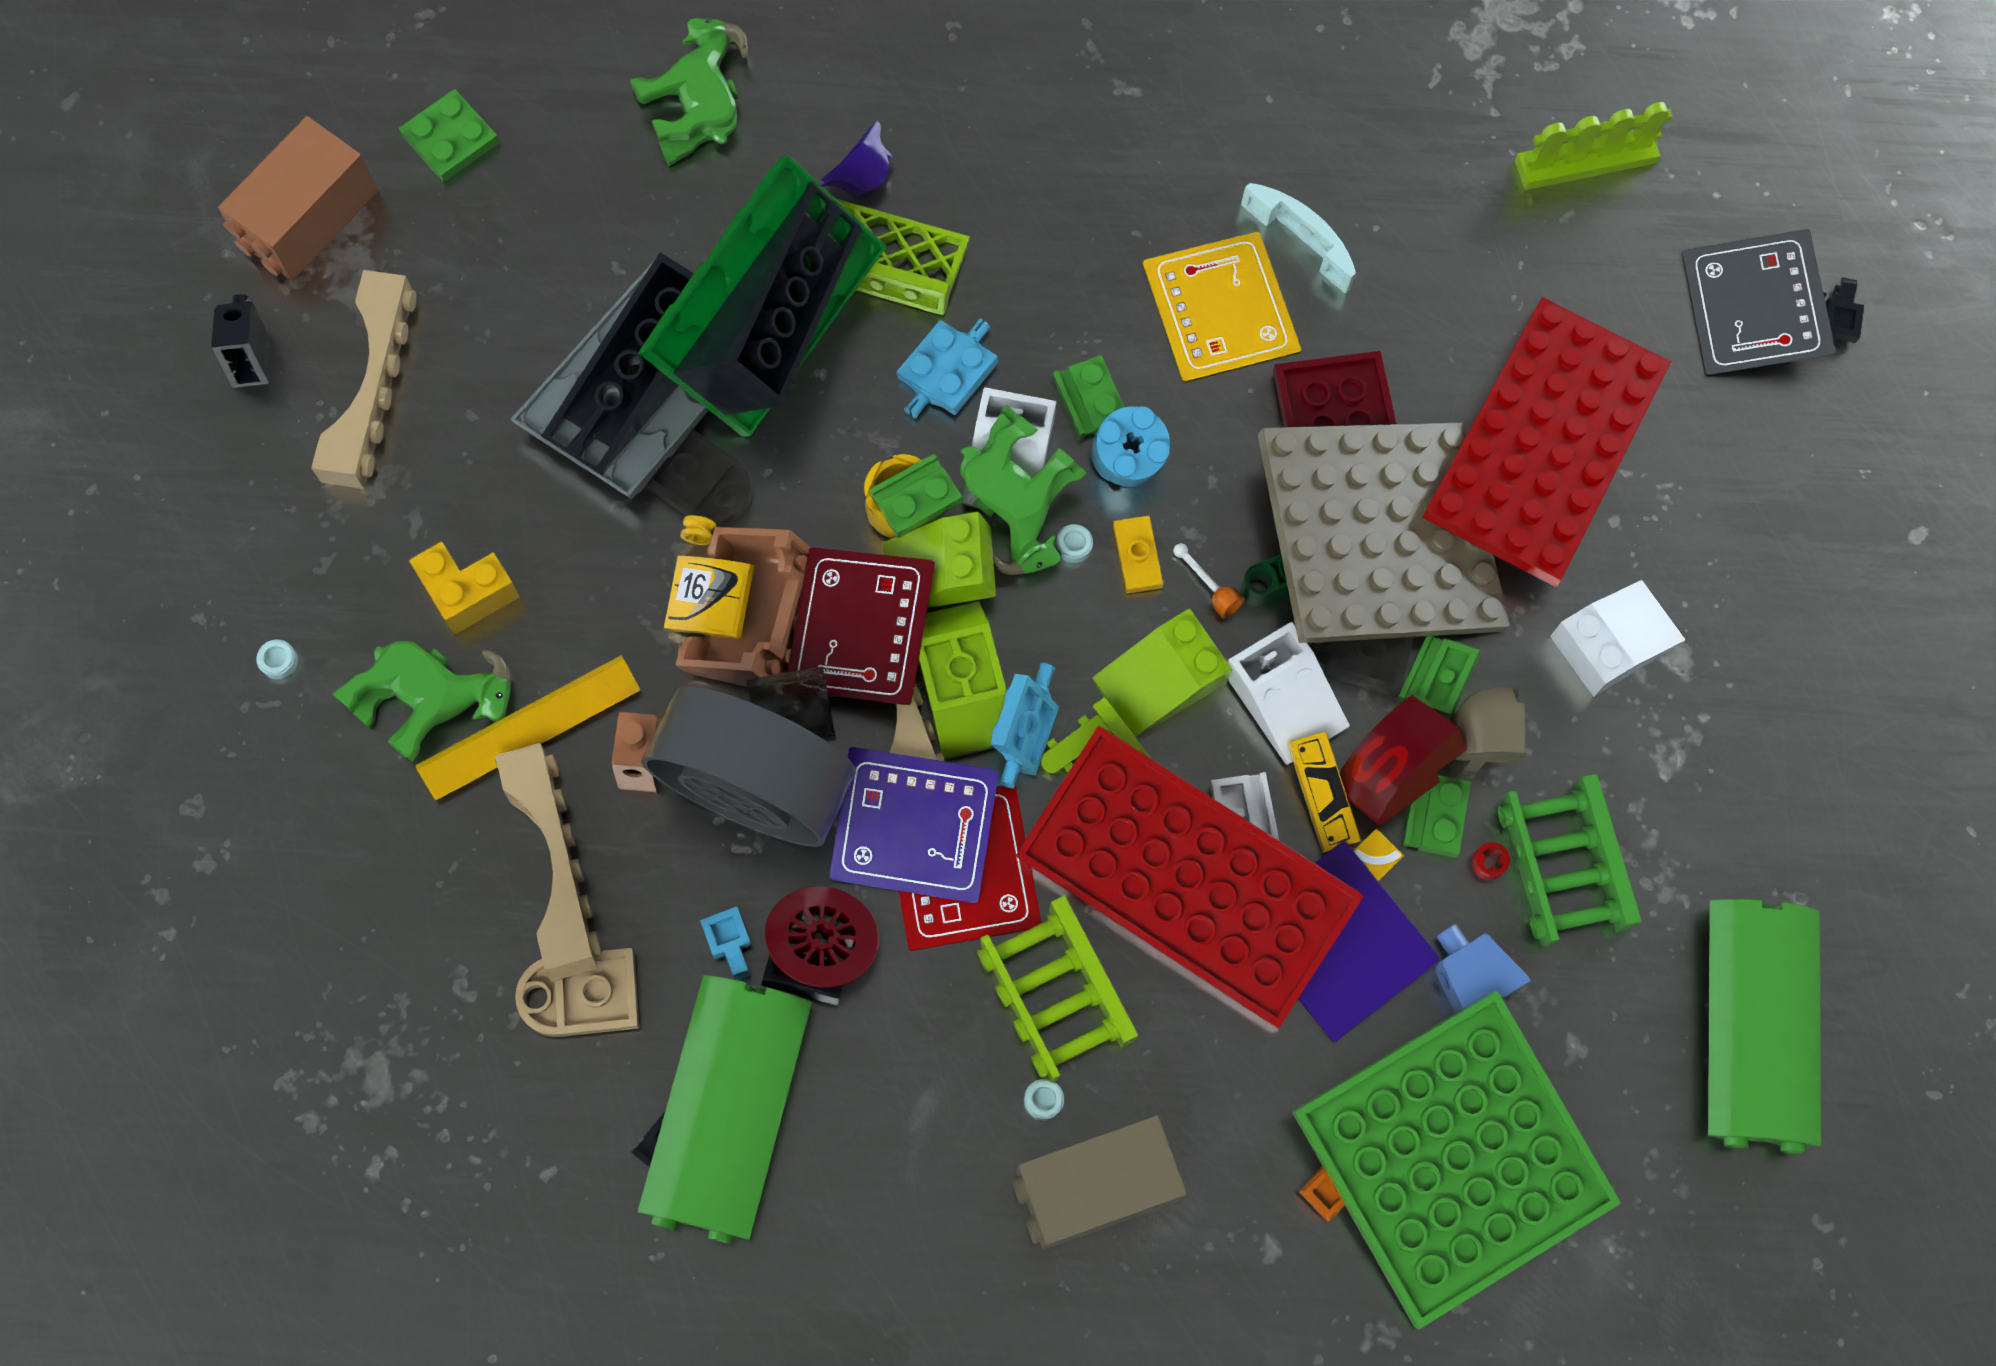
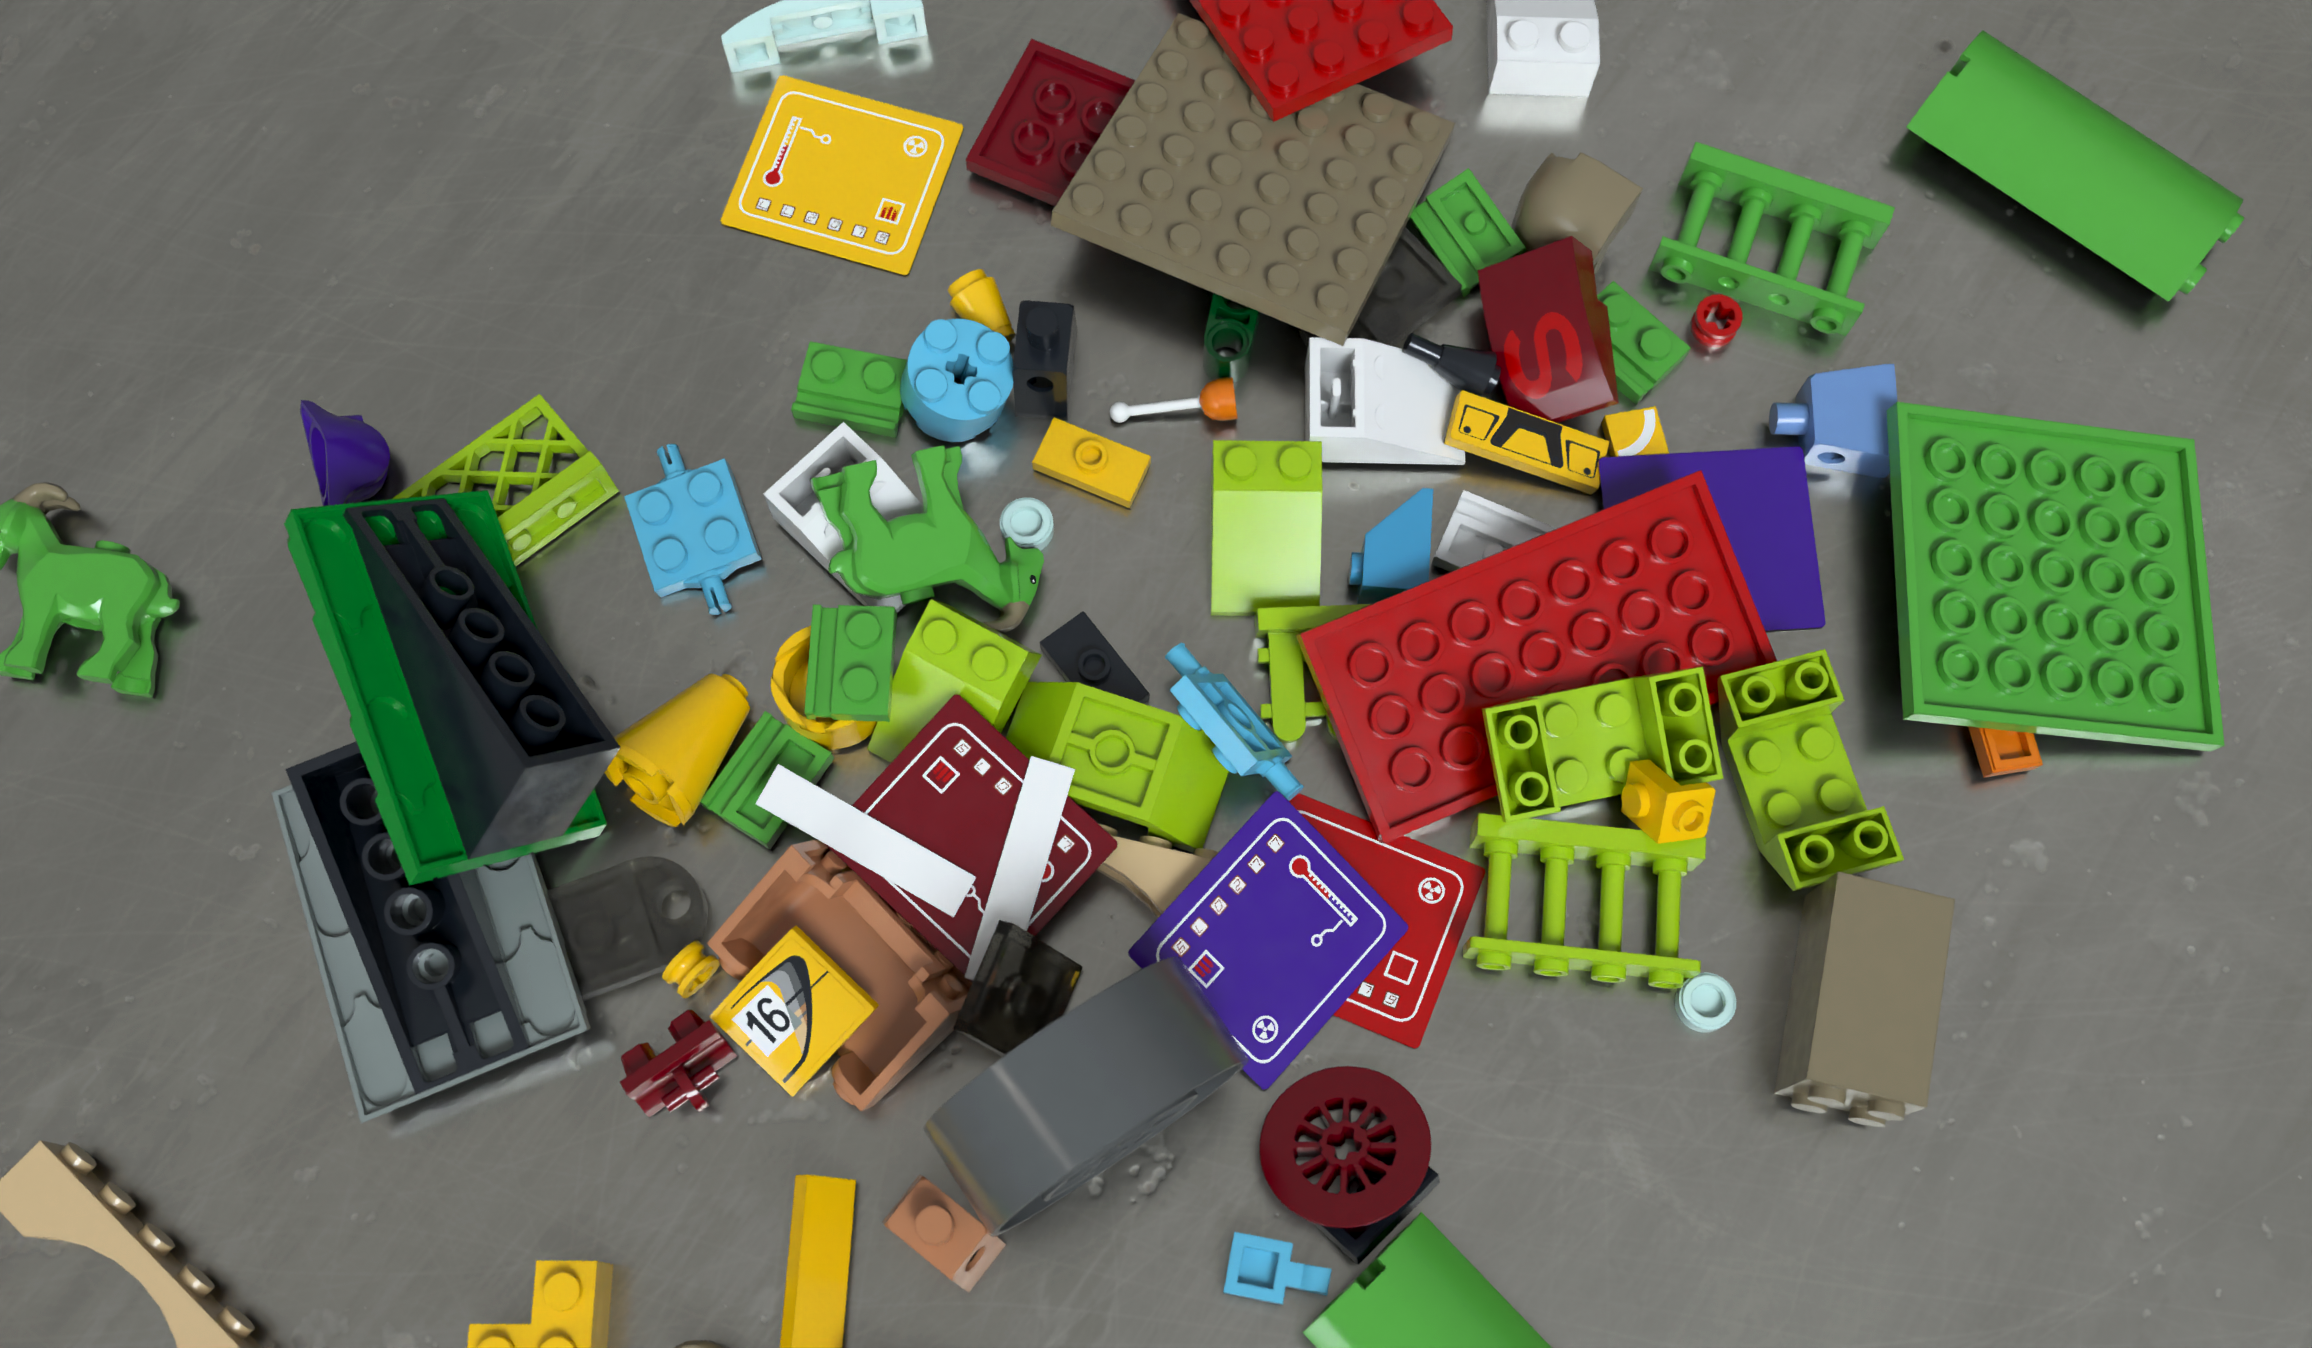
camera: 55 degrees left, 0 degrees up
none -> yellow cone [604,673,750,827]
none -> dark red hips [620,1010,737,1117]
none -> bright green plate [700,711,834,850]
none -> white sticker [756,764,976,917]
none -> yellow cone [948,269,1016,343]
none -> white sticker [965,756,1075,991]
none -> black torso [1013,300,1077,421]
none -> black plate [1040,611,1150,703]
none -> dark azure slope [1349,488,1433,604]
none -> black cone [1402,333,1501,396]
none -> lime slope [1482,667,1724,822]
none -> yellow bracket [1621,759,1716,844]
none -> lime slope [1717,649,1904,891]

